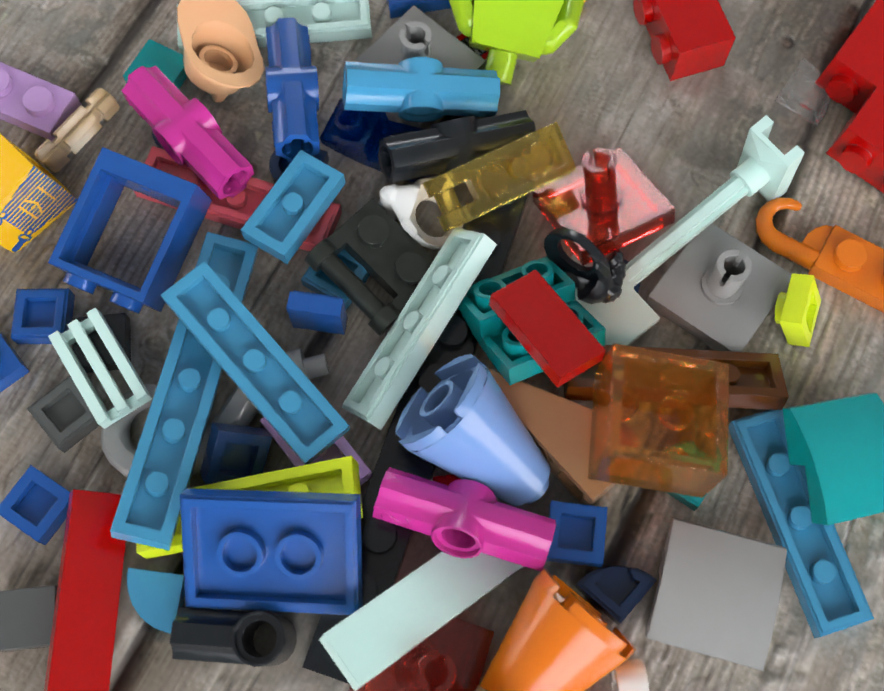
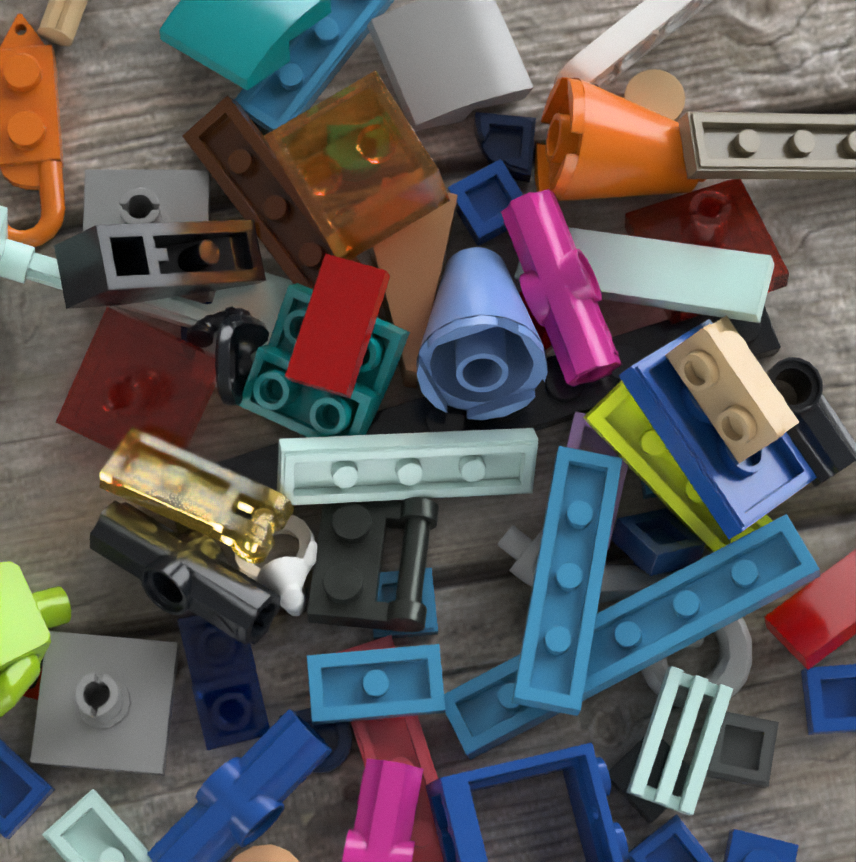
camera: 135 degrees left, 5 degrees up
dark azure tile [127,568,185,634] -> none
blue tile [286,290,348,335] -> none
dark azure piece [342,57,500,122] -> none
neon yellow plate [774,273,821,347] -> none
none -> black slope [54,220,266,309]
none -> tan bracket [666,315,799,463]

